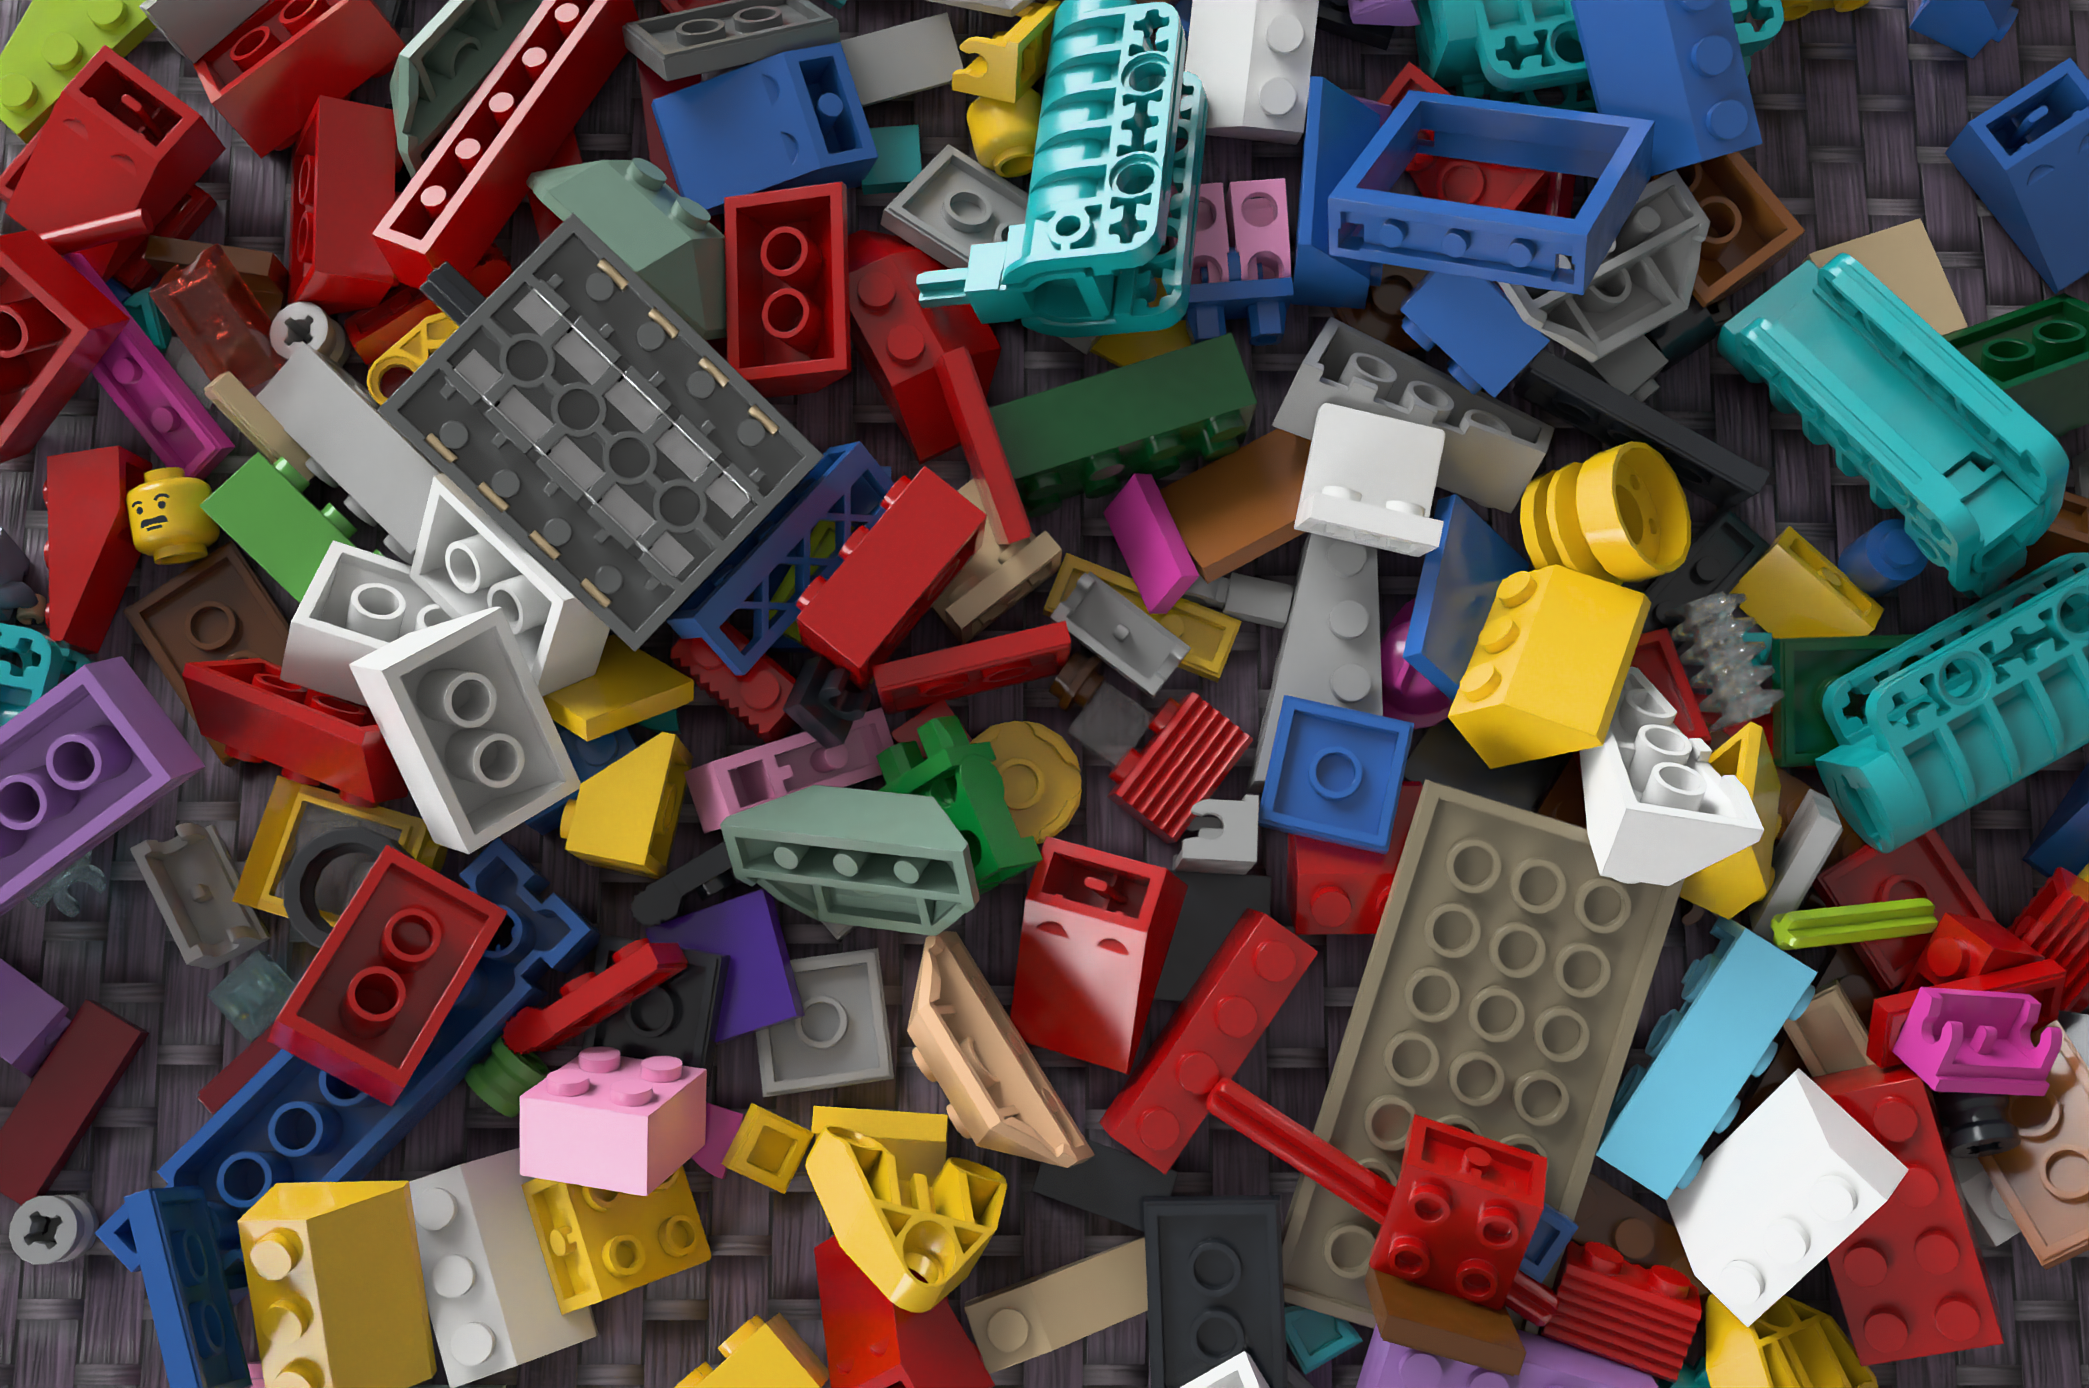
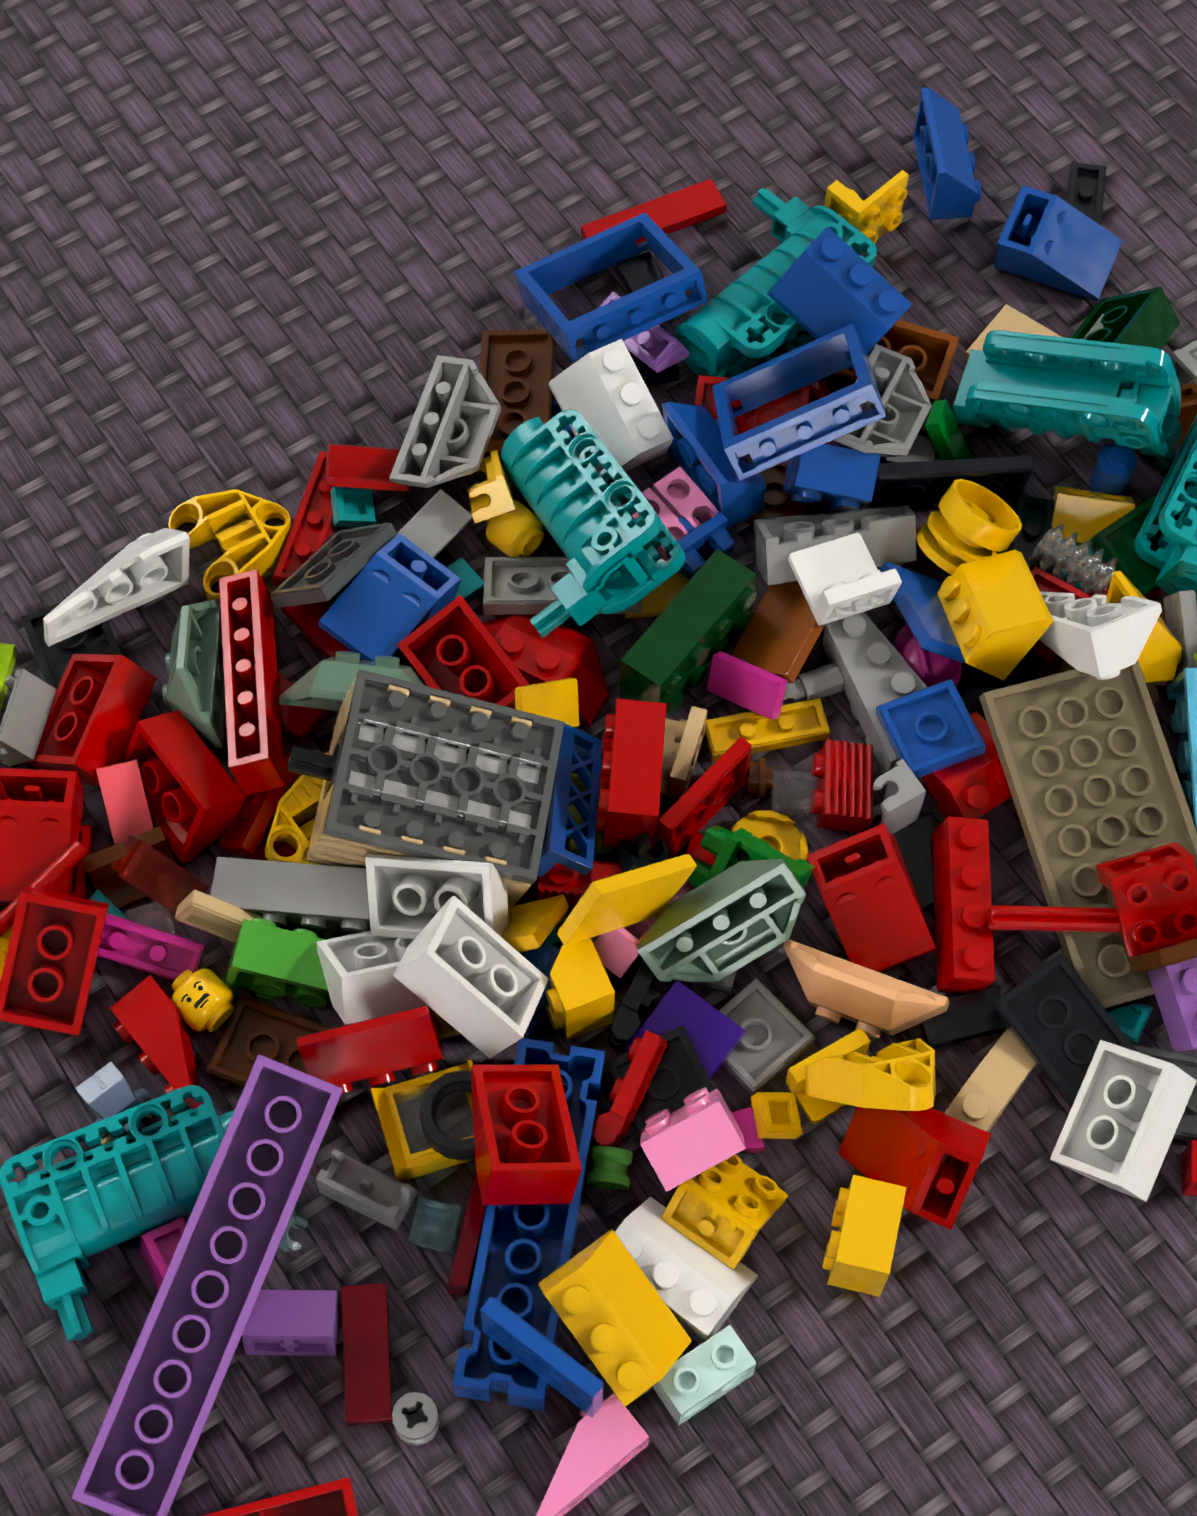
camera: 30 degrees left, 15 degrees down
light grey wheel [269,301,351,367] -> none
red tile [933,346,1032,544] -> none
light grey hinge [1050,571,1191,699] -> none
none -> coral tile [96,759,154,845]
none -> yellow panel [515,678,579,727]
none -> yellow tile [557,854,697,946]
none -> green tile [925,399,973,460]

